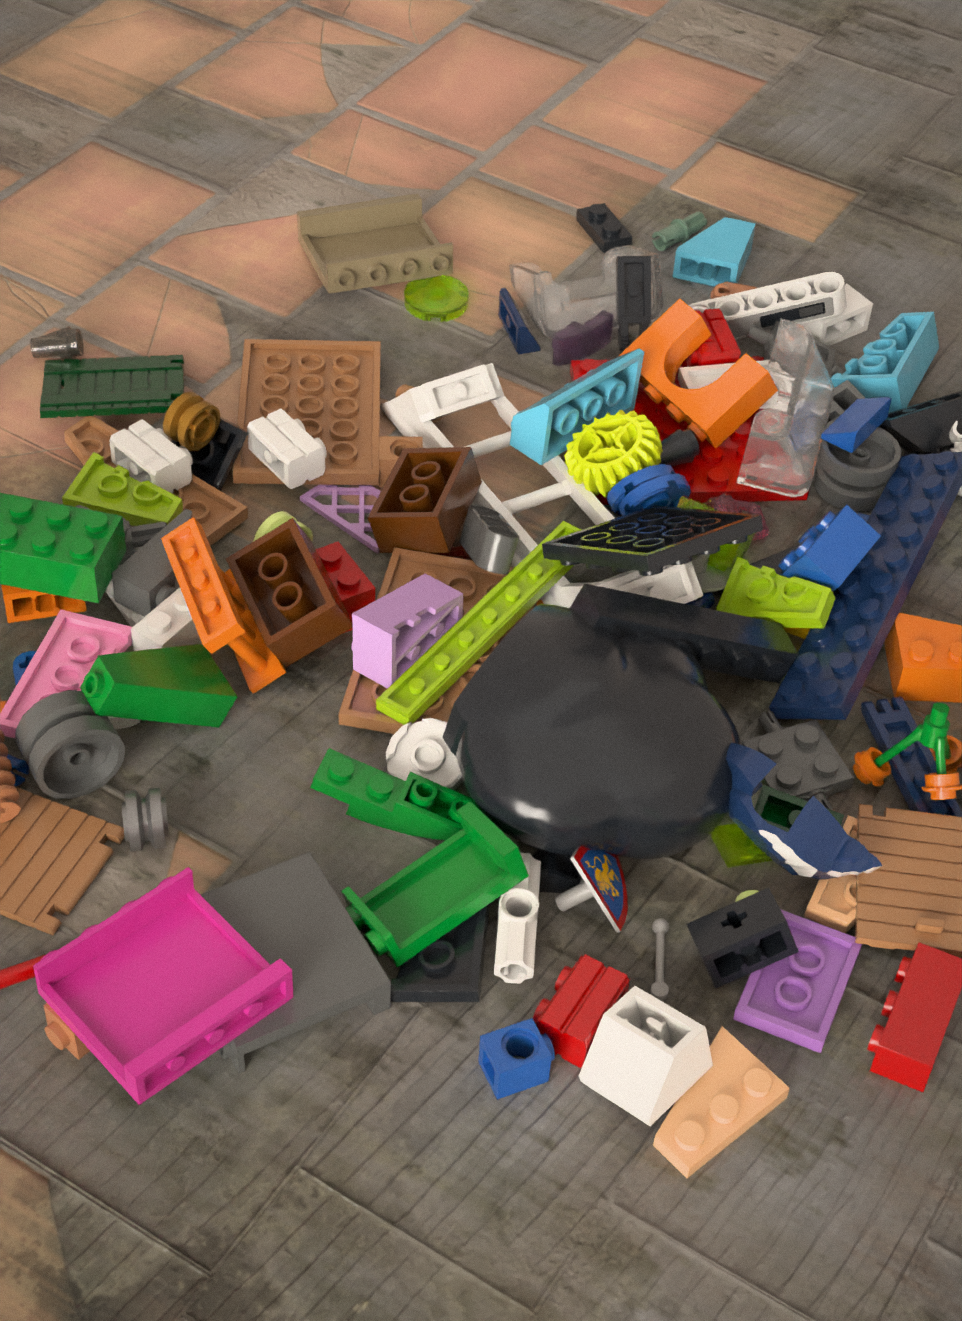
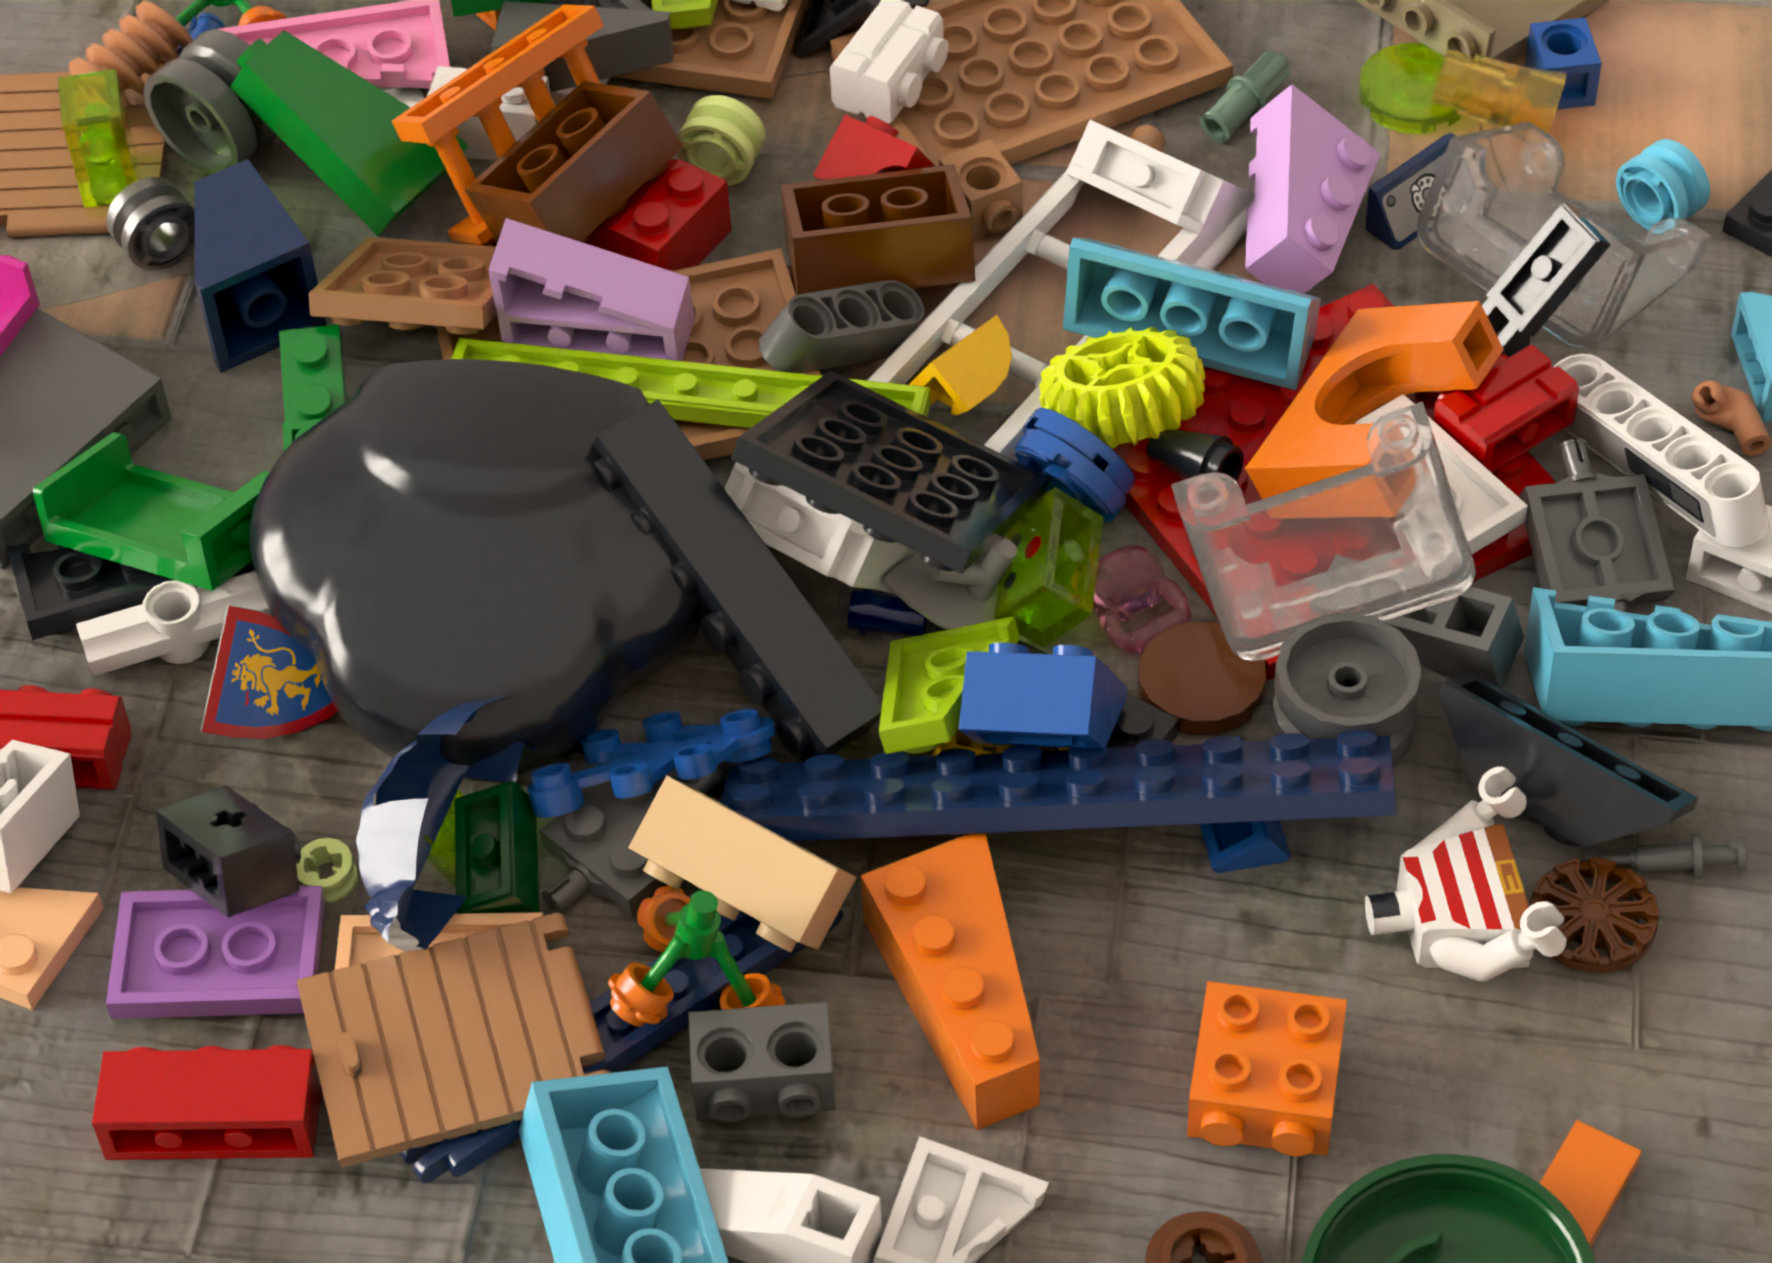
camera: 70 degrees right, 5 degrees up
clear purple slope [552,310,614,366] -> none
light grey hinge [650,918,669,1001] -> none
blue slope [821,397,892,453] -> none
none -> clear neon green brick [58,69,139,208]
none -> dark blue slope [194,159,327,373]
none -> medium nougat plate [309,237,497,335]
none -> blue plant [527,709,776,818]
none -> tan brick [628,776,857,952]
none -> red brick [812,114,935,180]
none -> yellow brick [909,315,1012,415]
none -> reddish brown tile [1138,621,1266,735]
none -> sand green axle [1200,50,1291,143]
none -> lavender wedge [1245,84,1381,294]
none -> clear yellow plant [1431,50,1567,149]
none -> blue brick [1525,17,1602,111]
none -> medium azure wheel [1616,139,1710,234]

